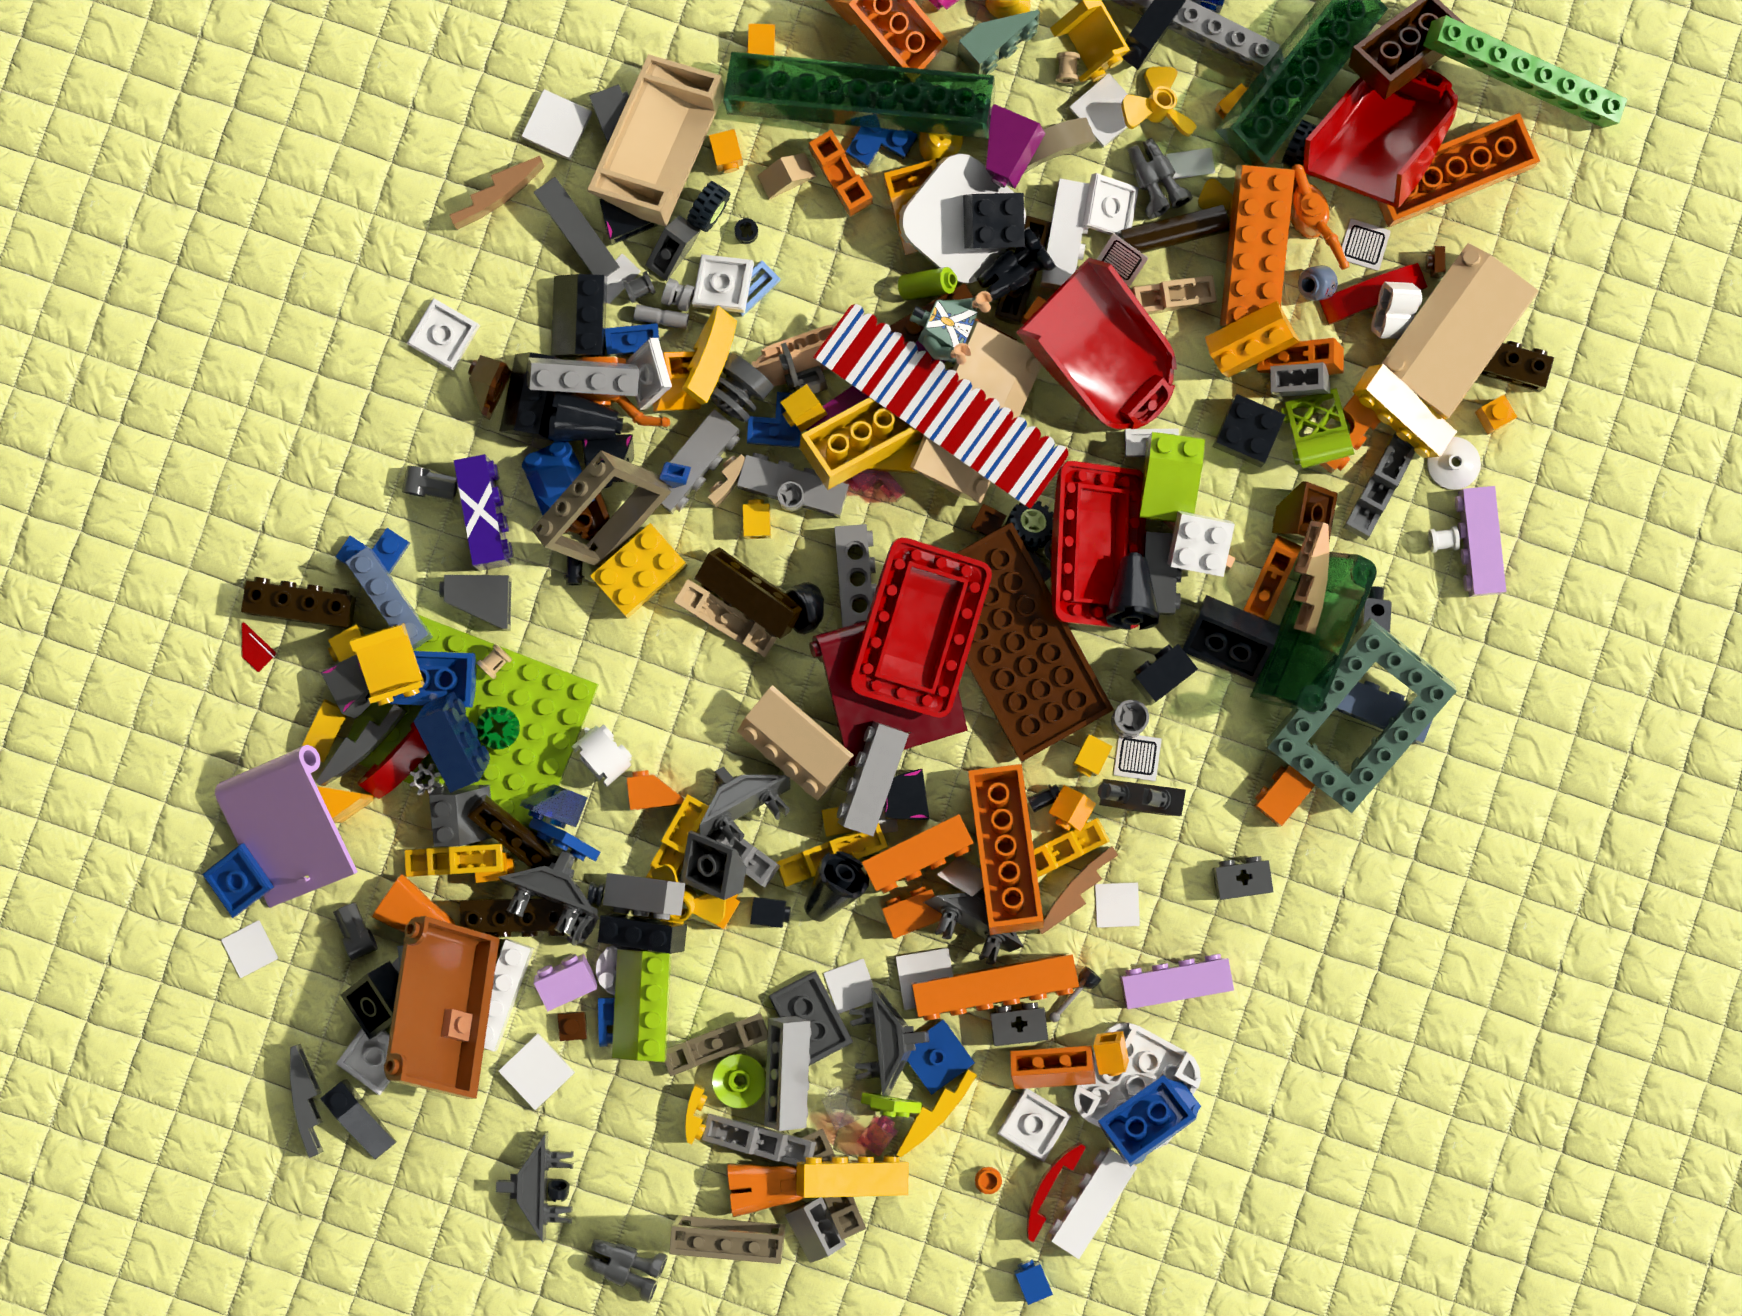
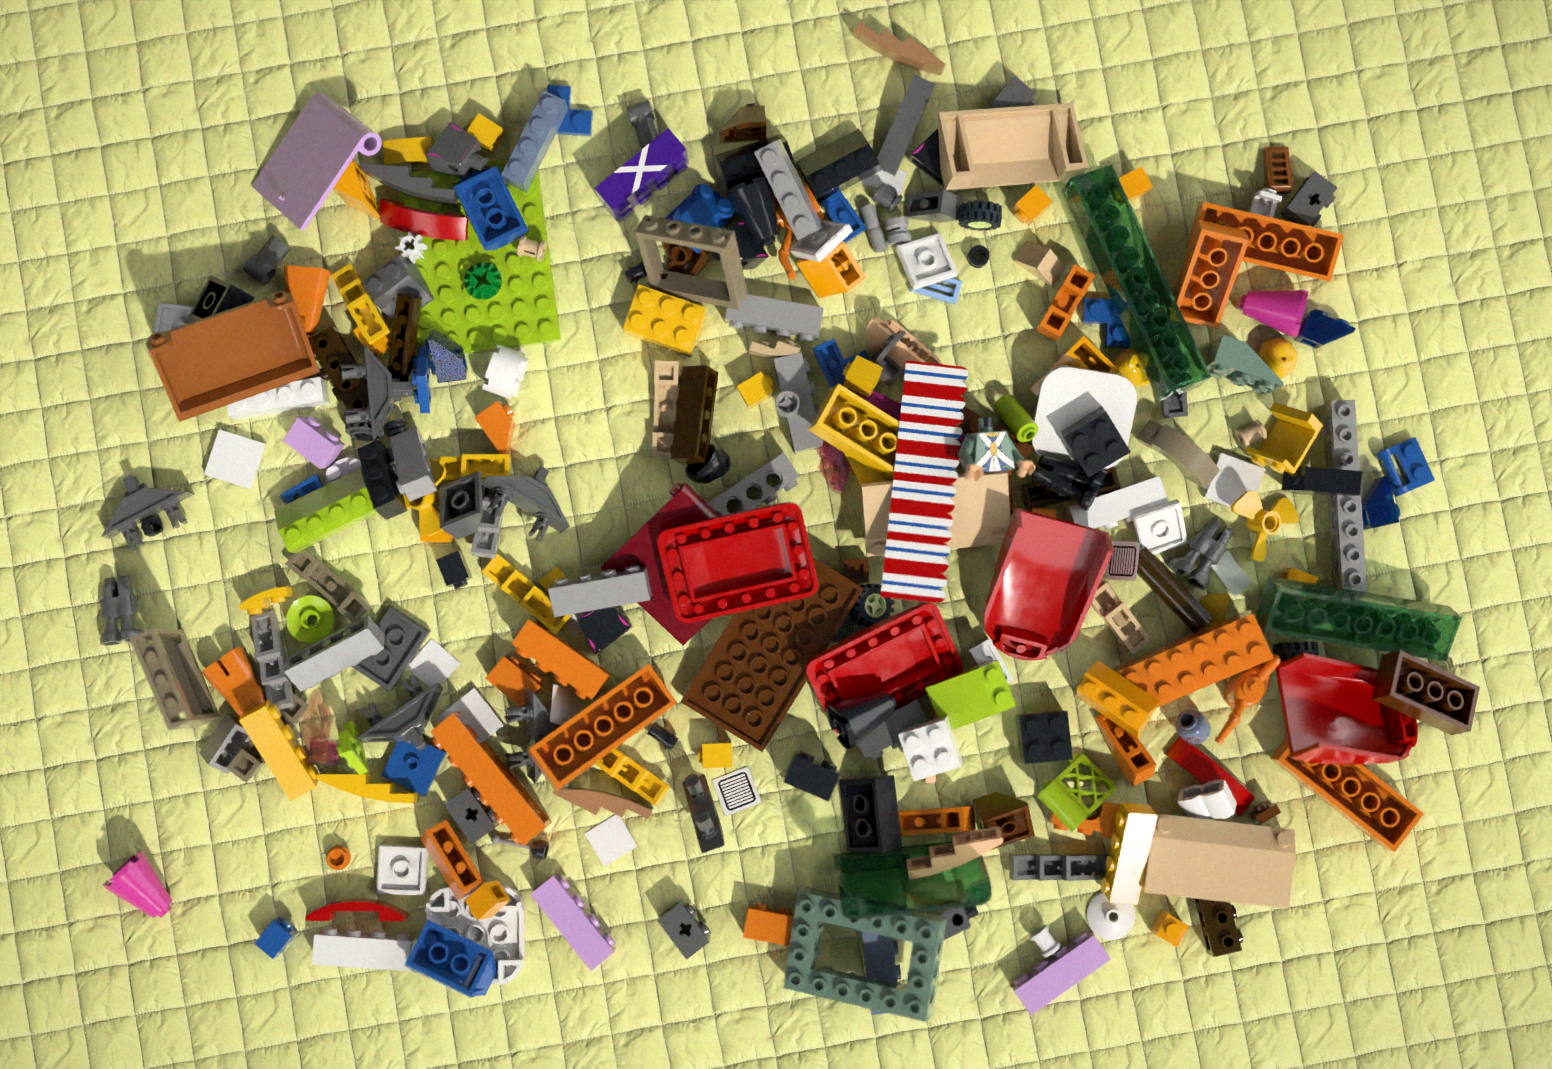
camera: 60 degrees right, 0 degrees up
blue plate [202,843,274,918] -> none
white sticker [221,920,278,978] -> none
dark brown brick [241,577,356,629] -> none
red sticker [242,622,276,672] -> none
dark grey slope [290,1044,324,1158] -> none
black slope [320,1079,397,1159] -> none
yellow panel [349,623,424,706] -> none
white tile [407,298,480,371] -> none
dark blue brick [413,692,490,793] -> none
dark grey slope [439,575,512,631] -> none
nougat plate [441,1009,473,1042] -> none
white tile [522,89,592,160] -> none
reddish brown plate [558,1012,588,1041] -> none
blue slope [660,462,691,488] -> none
yellow slope [682,305,737,404] -> none
dark grey wheel [710,352,774,423] -> none
tan slope [737,685,854,801] -> none
black cone [804,851,869,922] -> none
clear brick [822,1086,860,1130] -> none
magenta slope [986,104,1045,189] -> none
light orange brick [1048,785,1096,832] -> none
light grey wheel [1111,700,1149,739] -> none
light grey brick [1270,363,1330,397] -> none
white sticker [1342,219,1391,271] -> none
bright green brick [1423,15,1627,128] -> none

